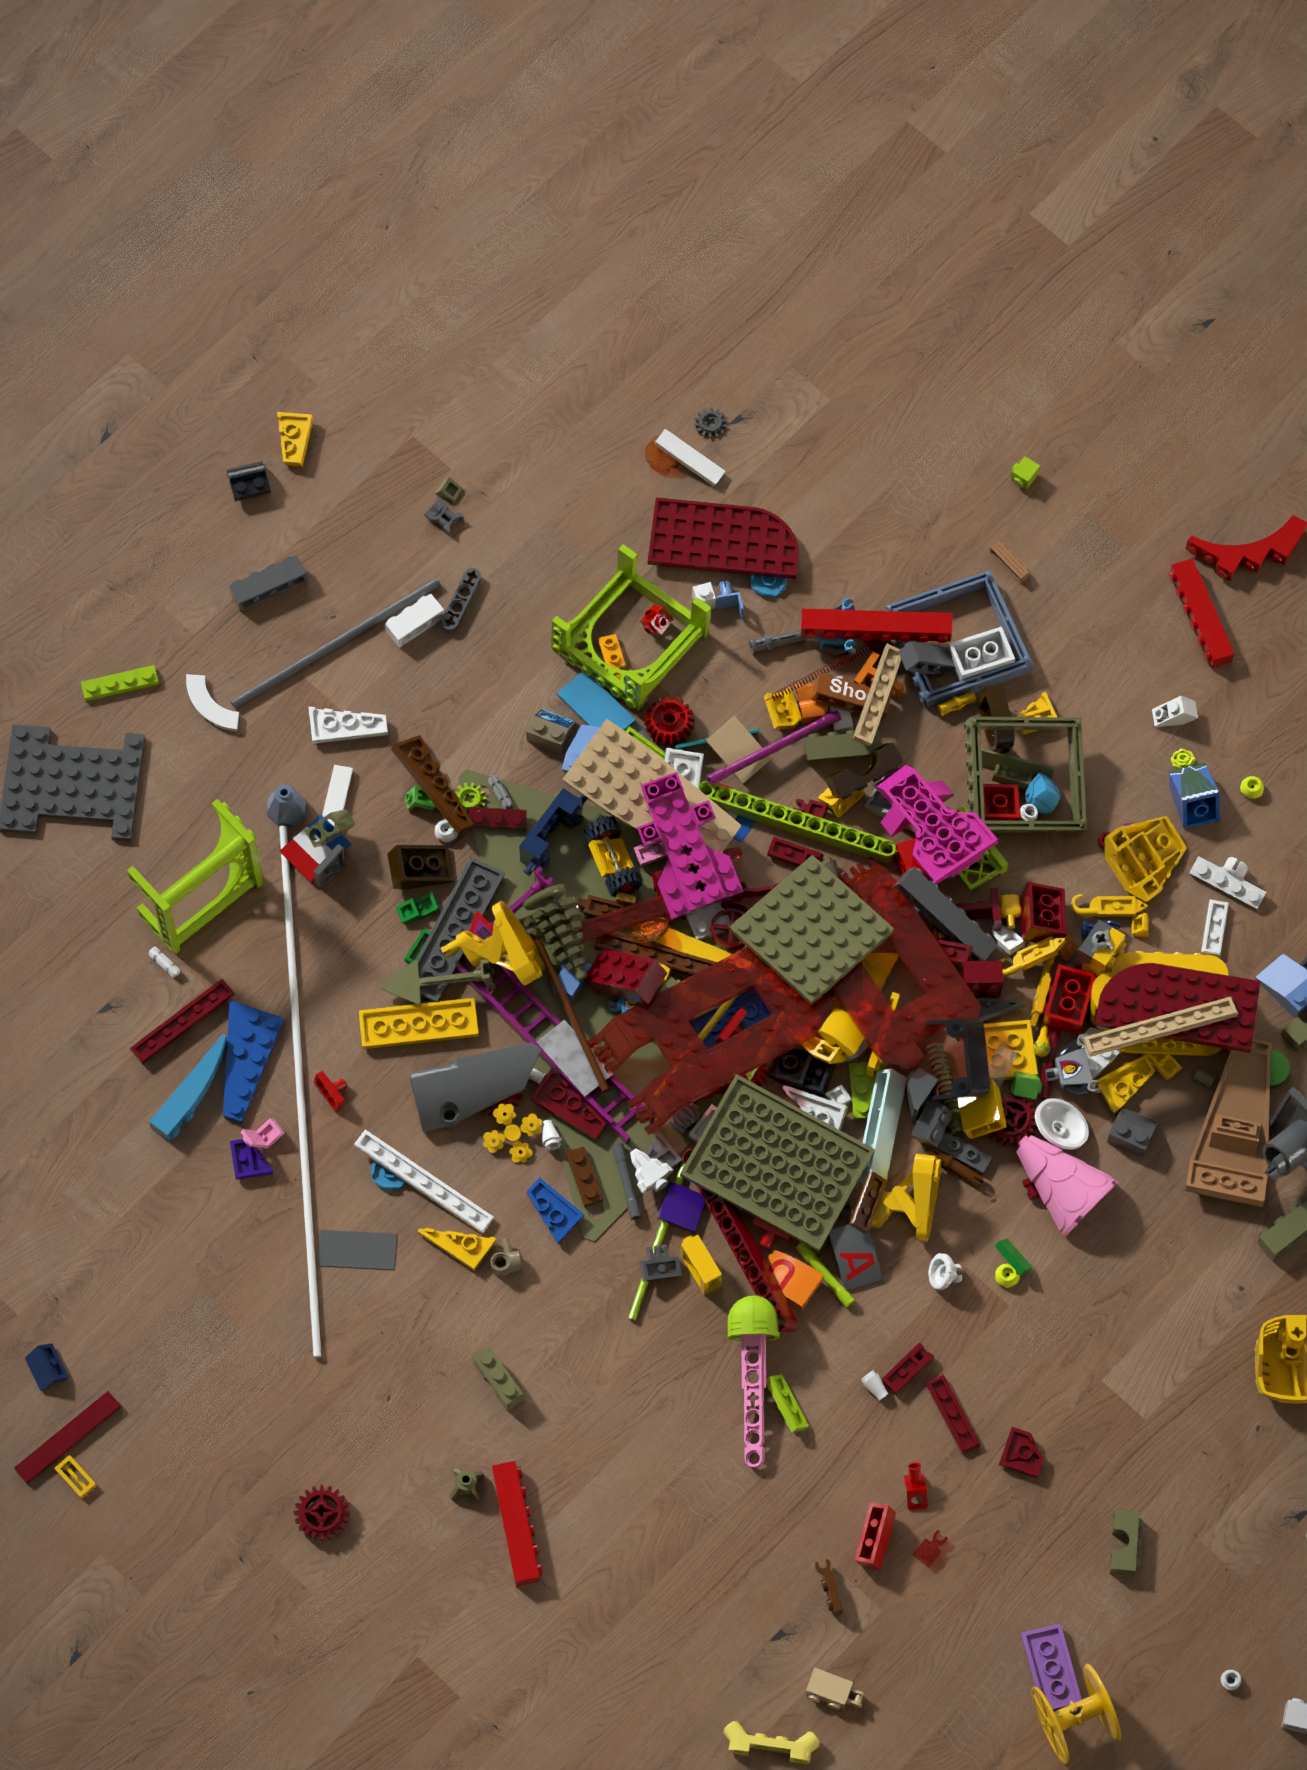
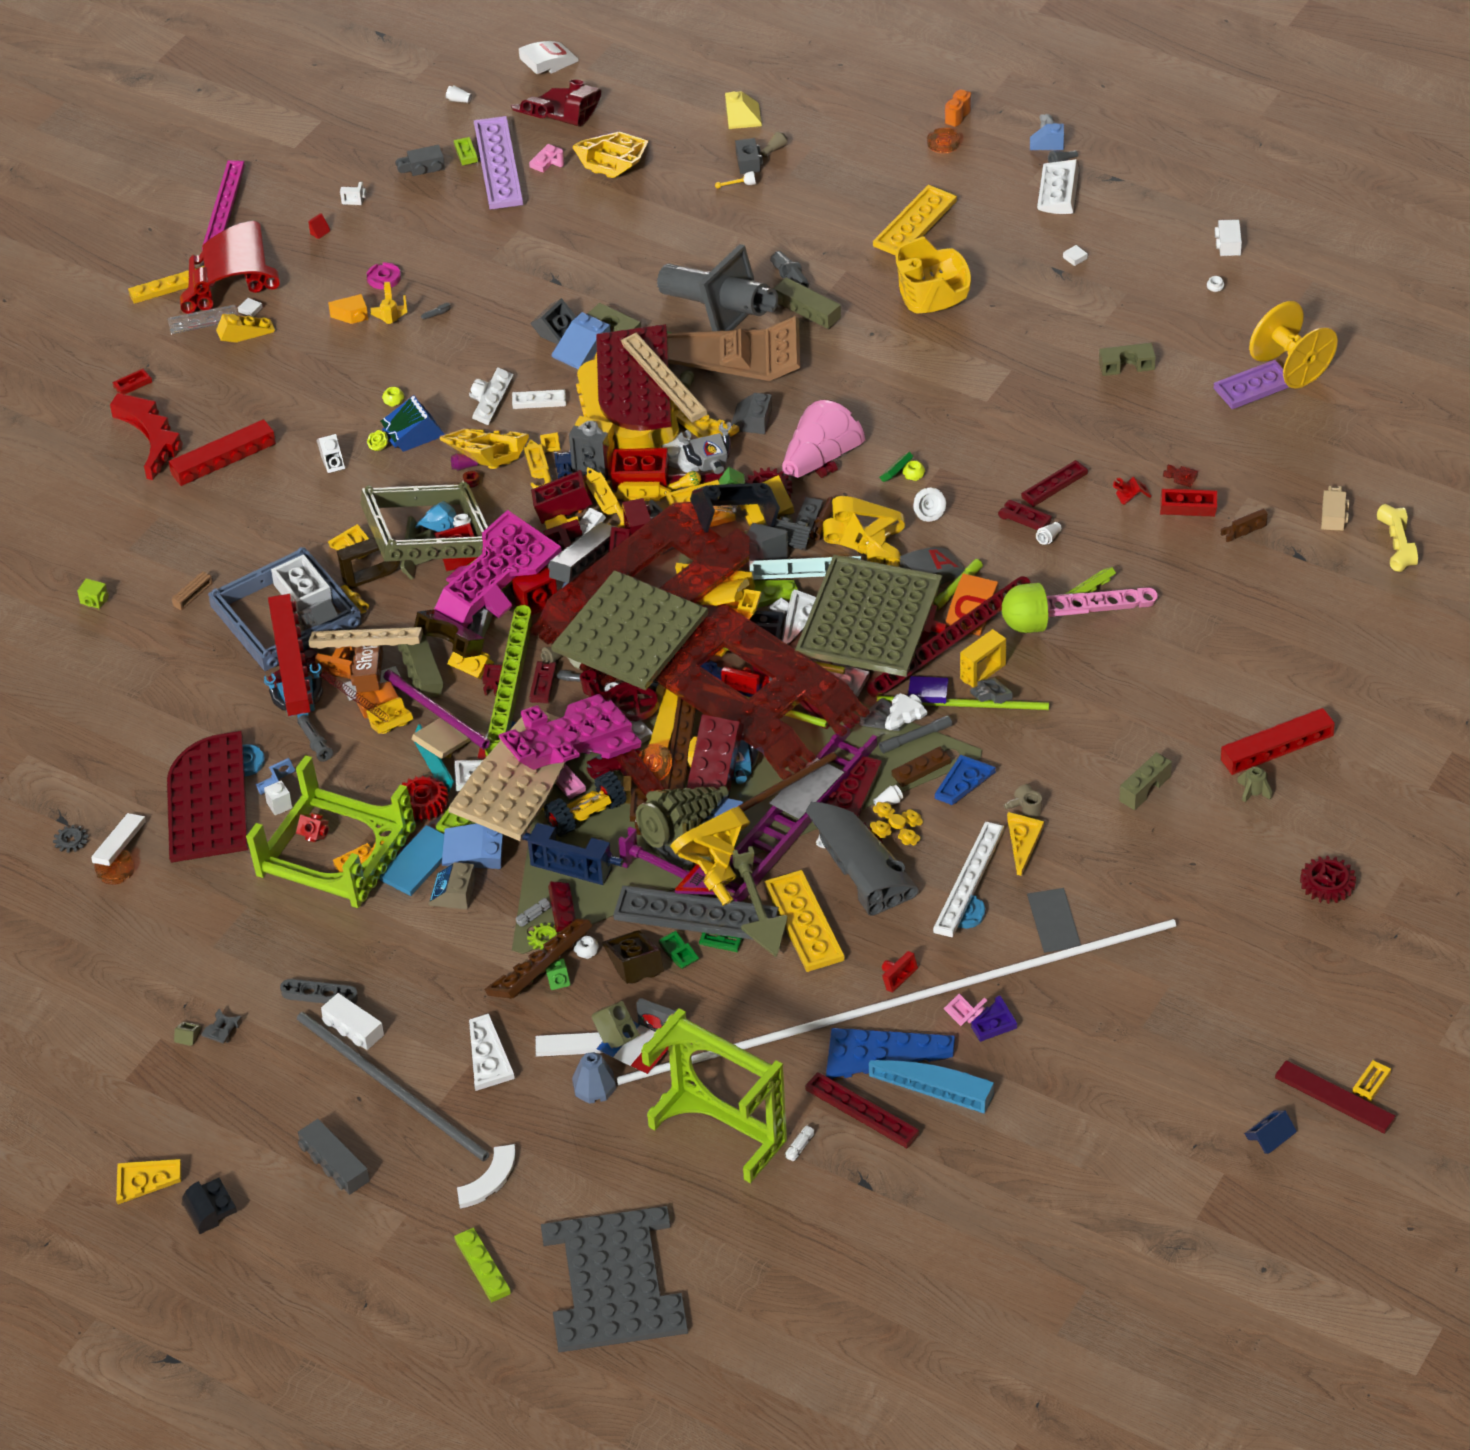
camera: 100 degrees left, 20 degrees down
reddish brown plate [849,1171,887,1234] -> none
dark red plate [999,1427,1044,1478] -> none
white dish [1035,1098,1089,1150] -> none

